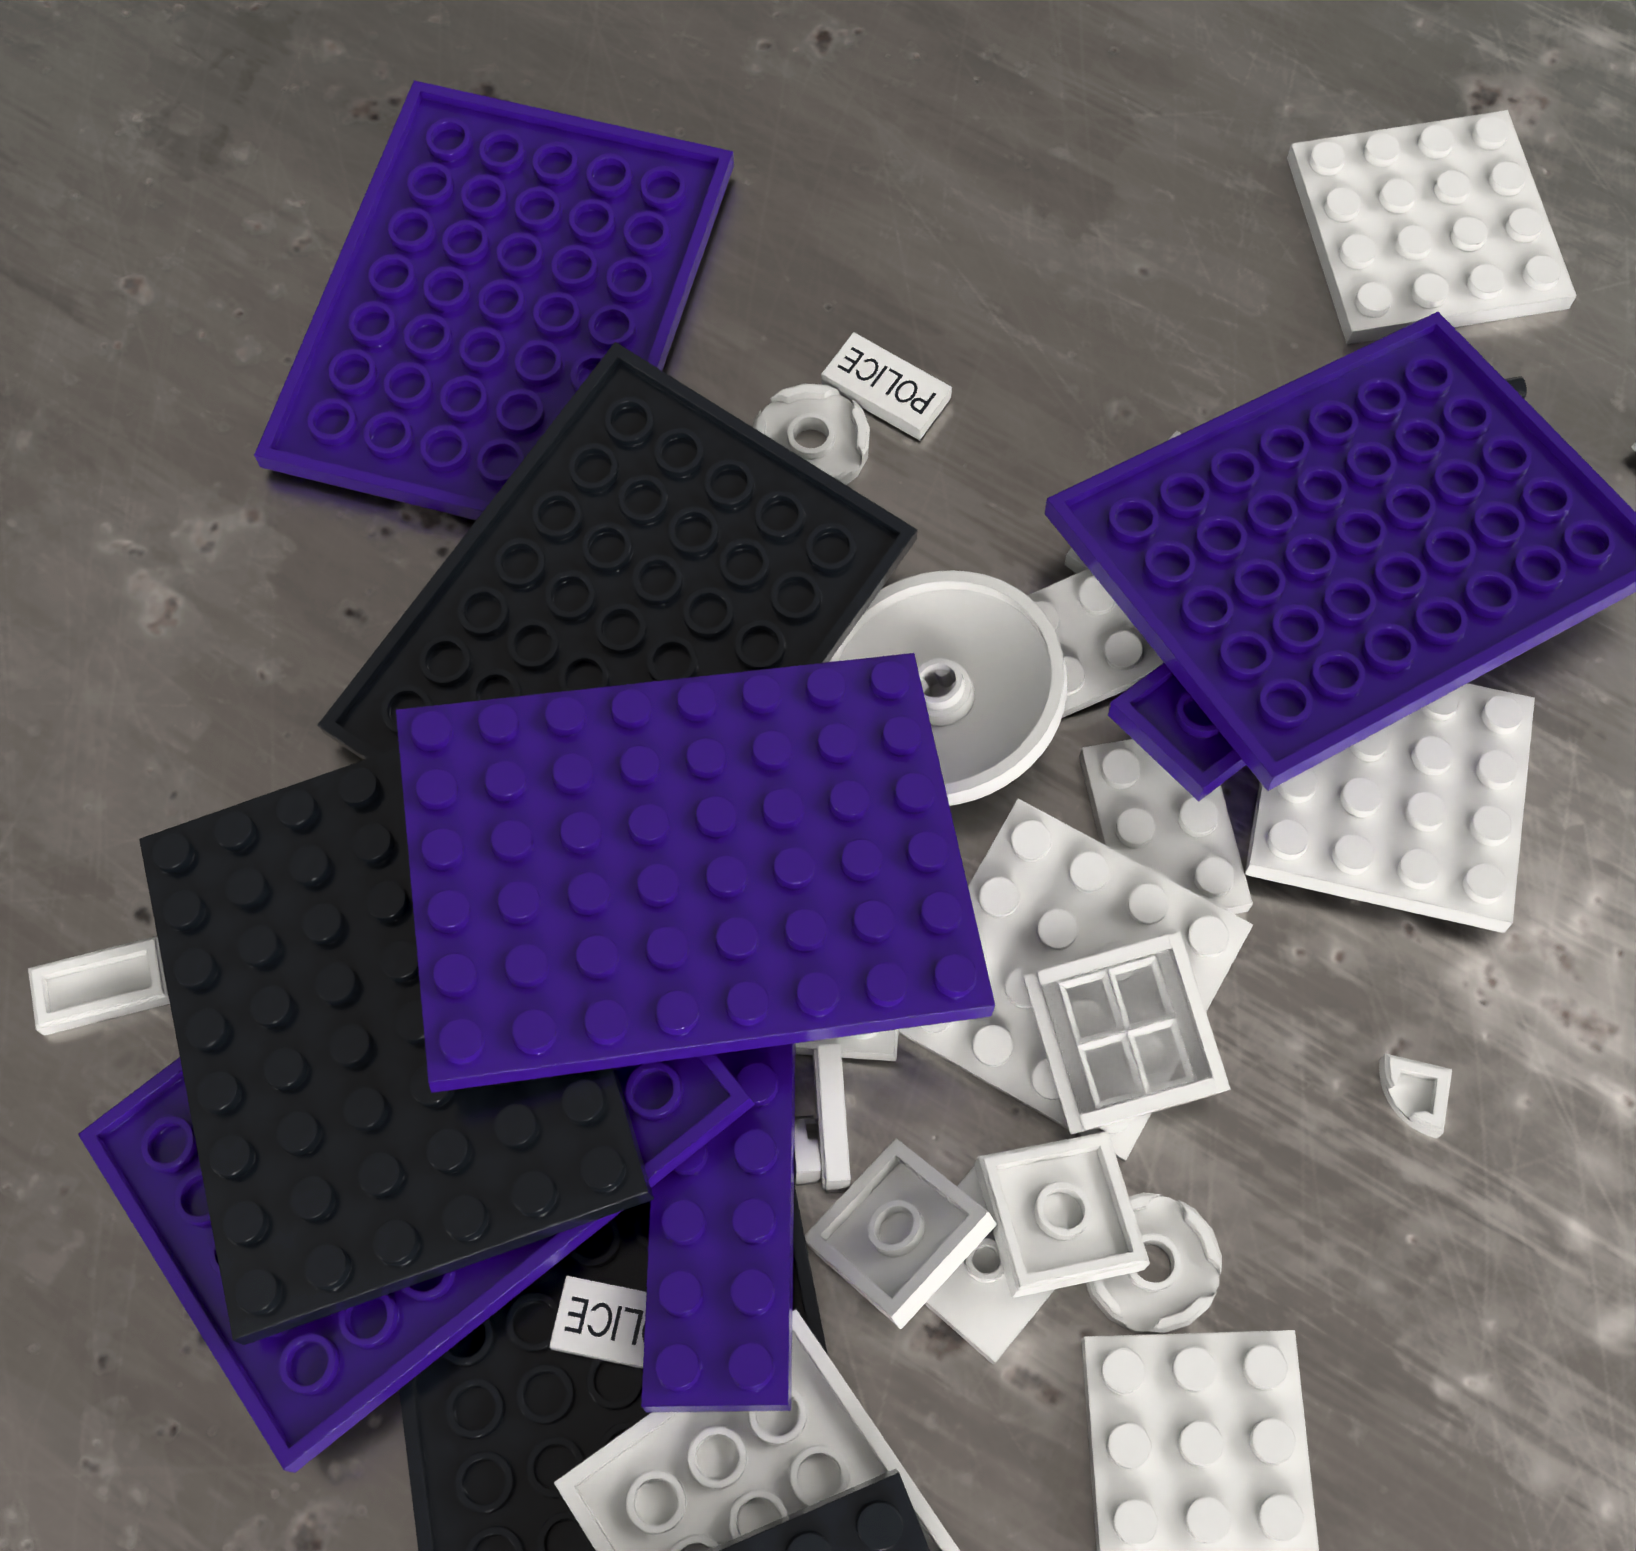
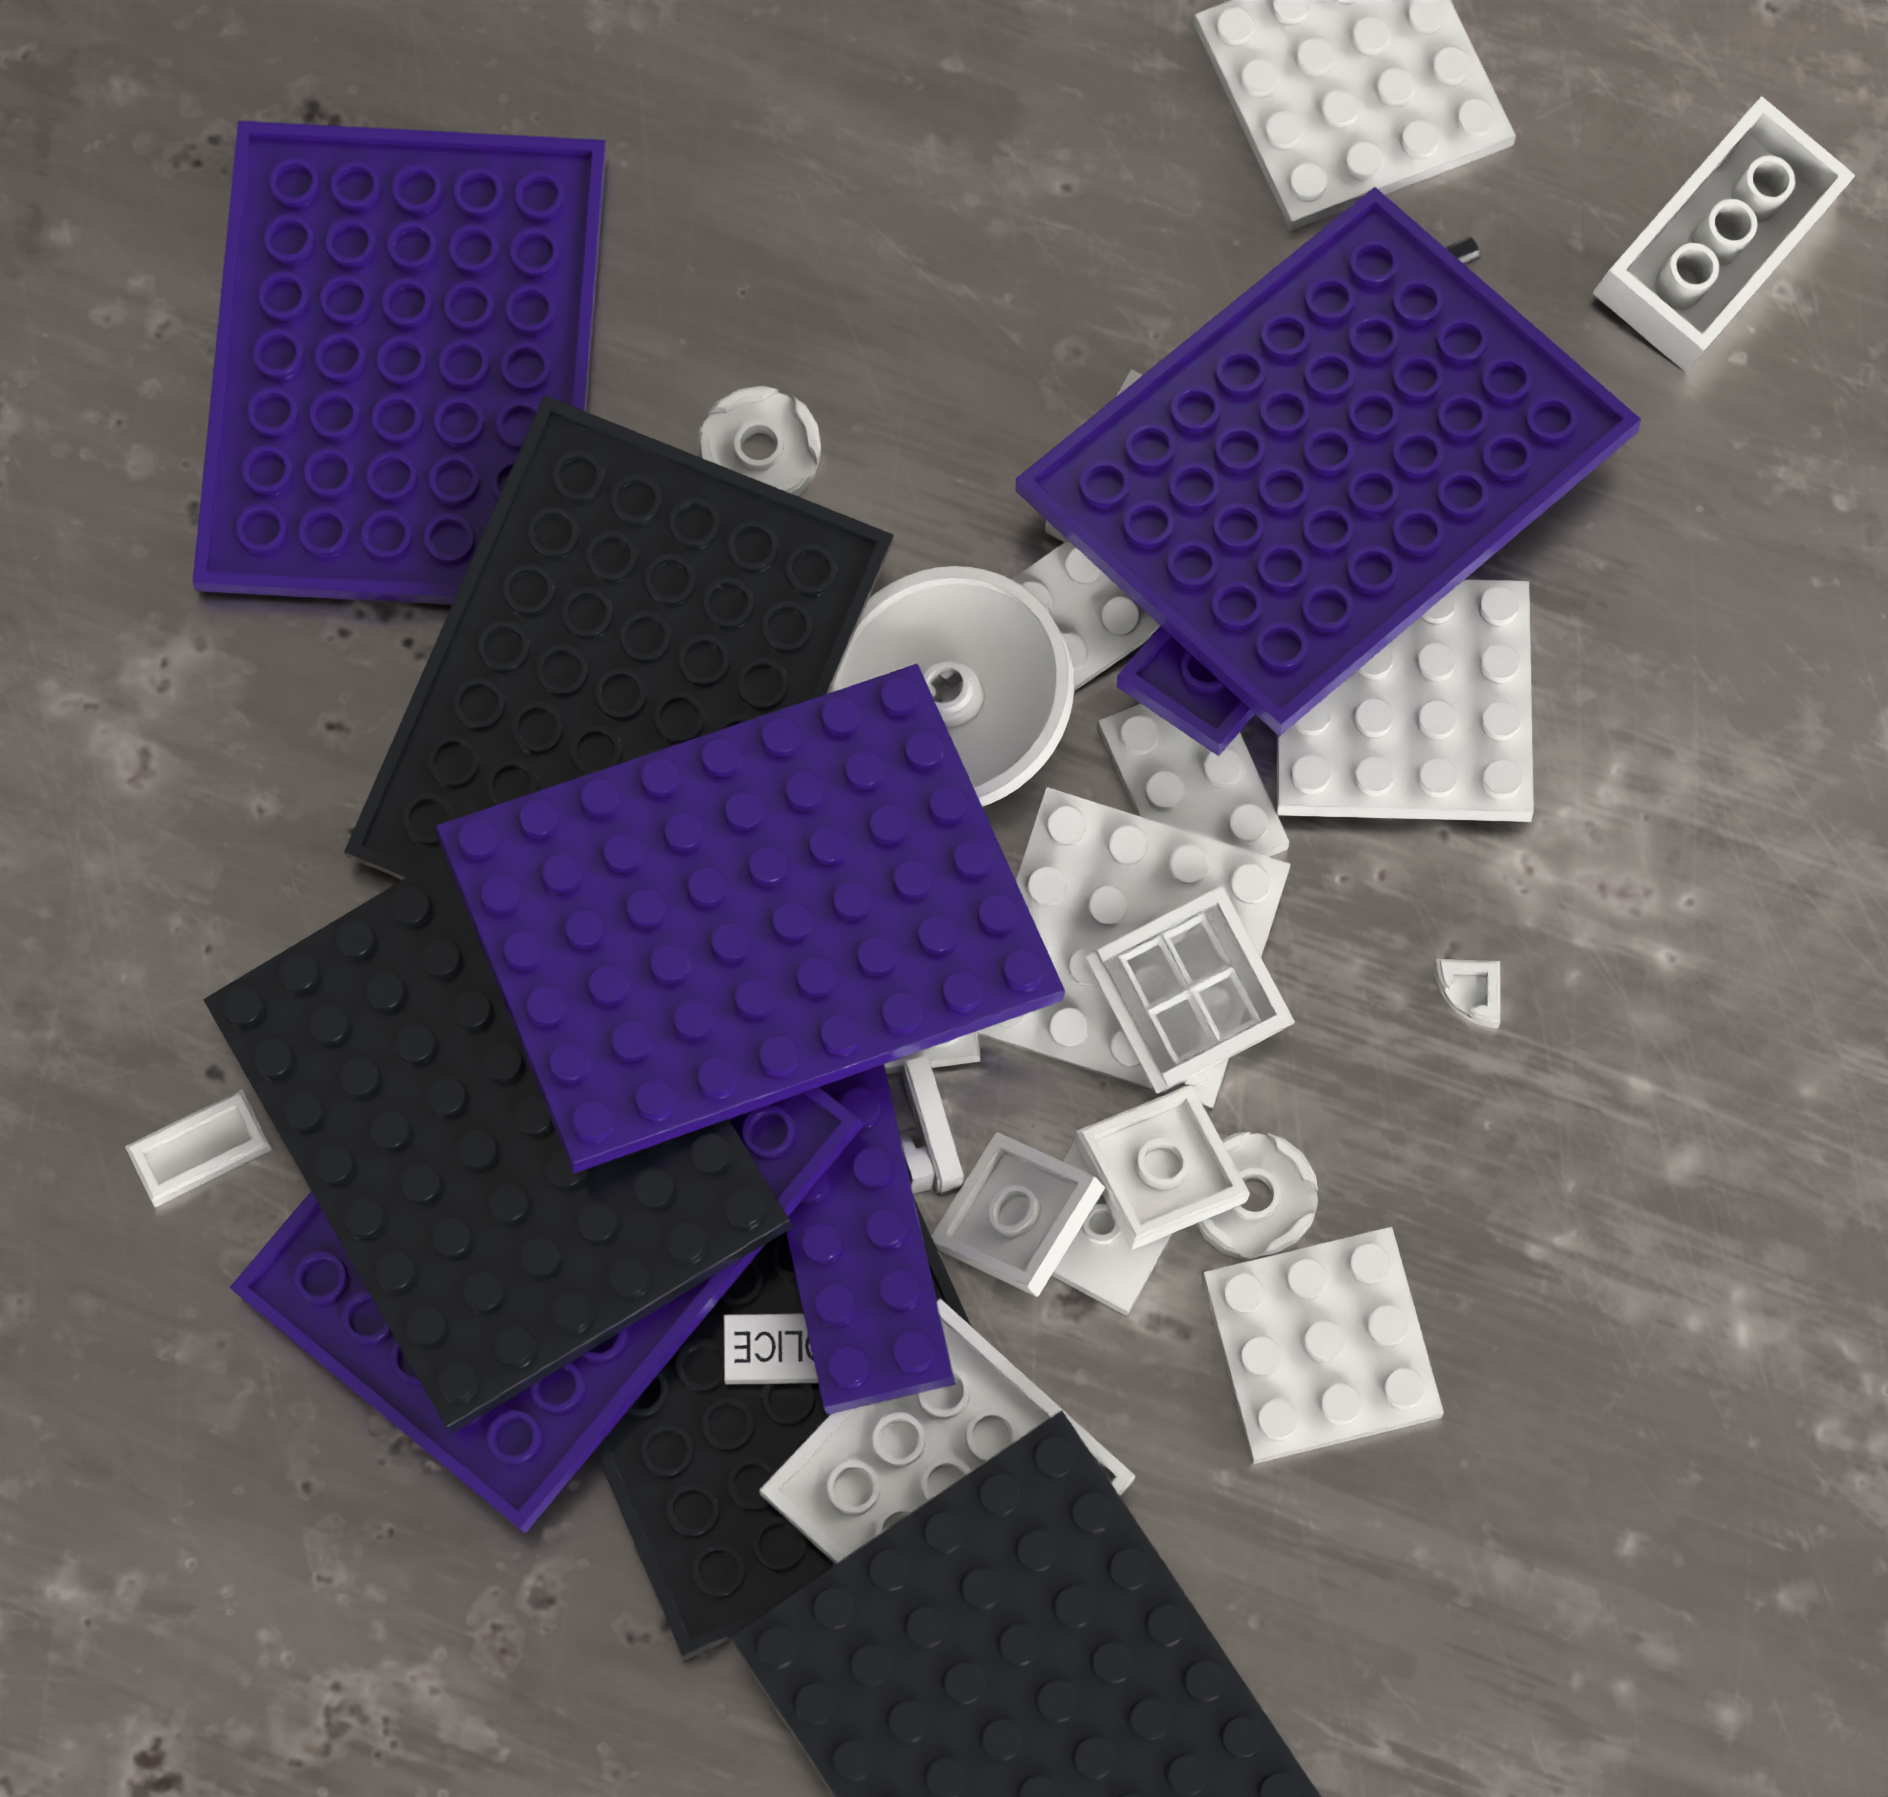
camera: 15 degrees left, 5 degrees up
white tile [821,332,952,441] -> none

